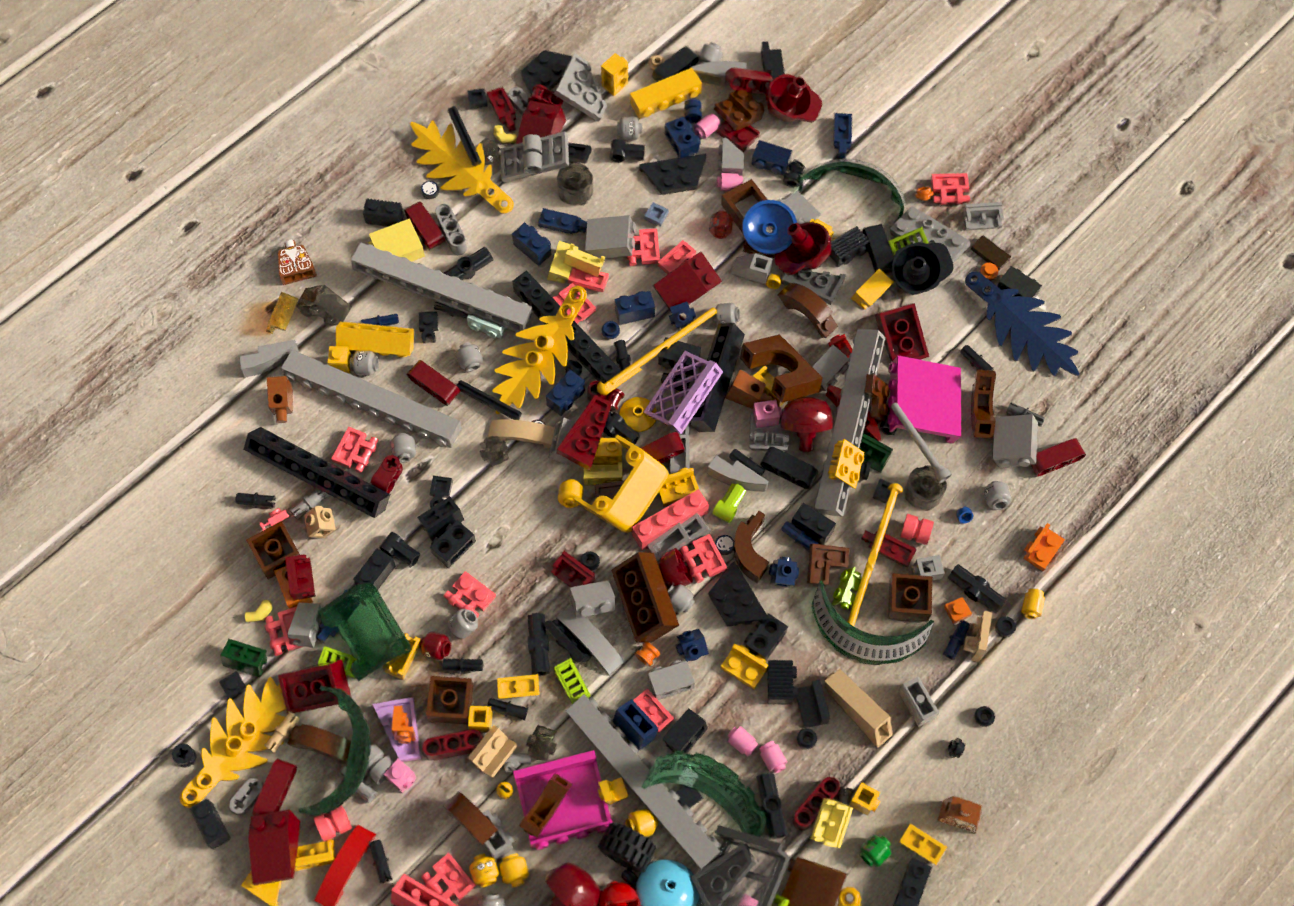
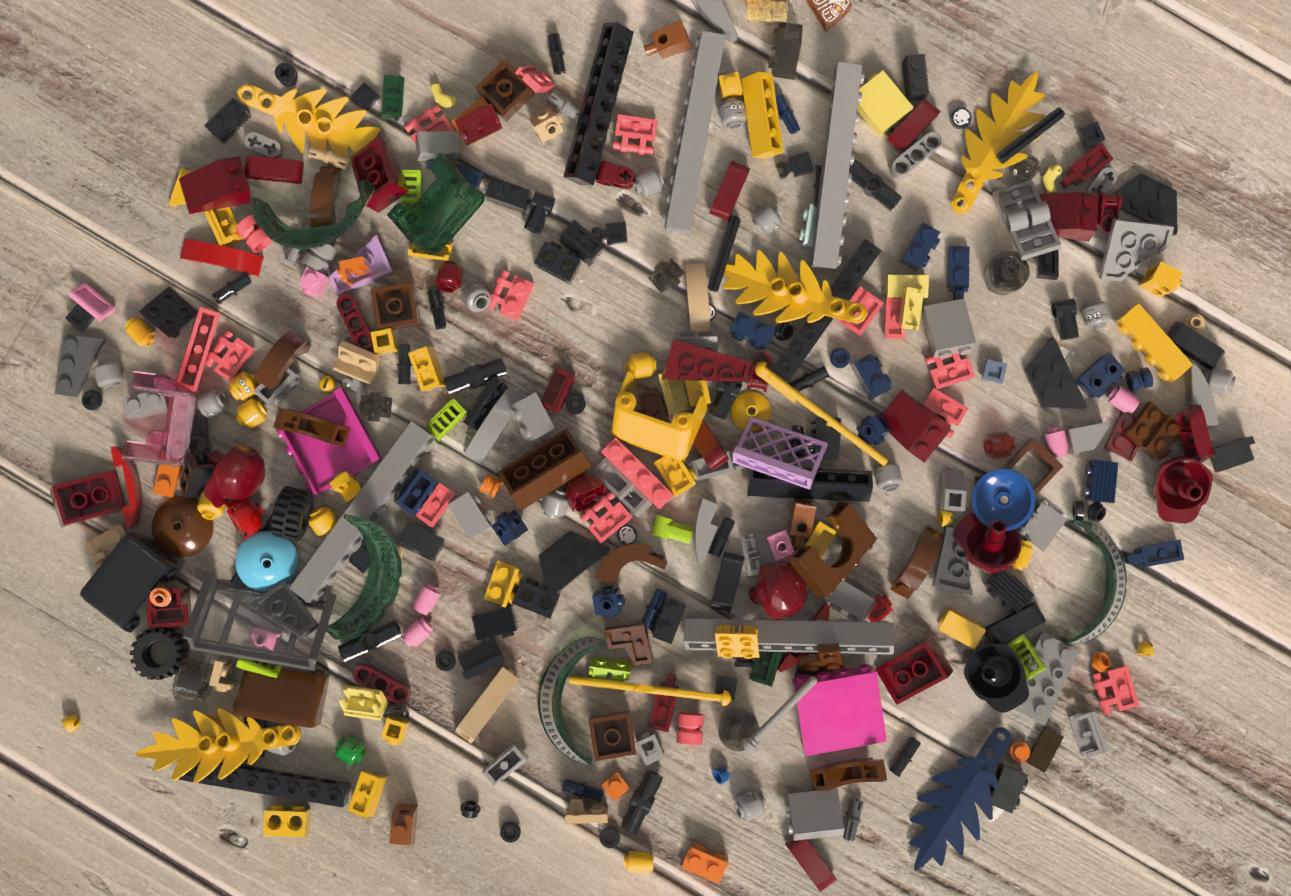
camera: 75 degrees right, 20 degrees up
none -> yellow hinge [1137,641,1154,656]

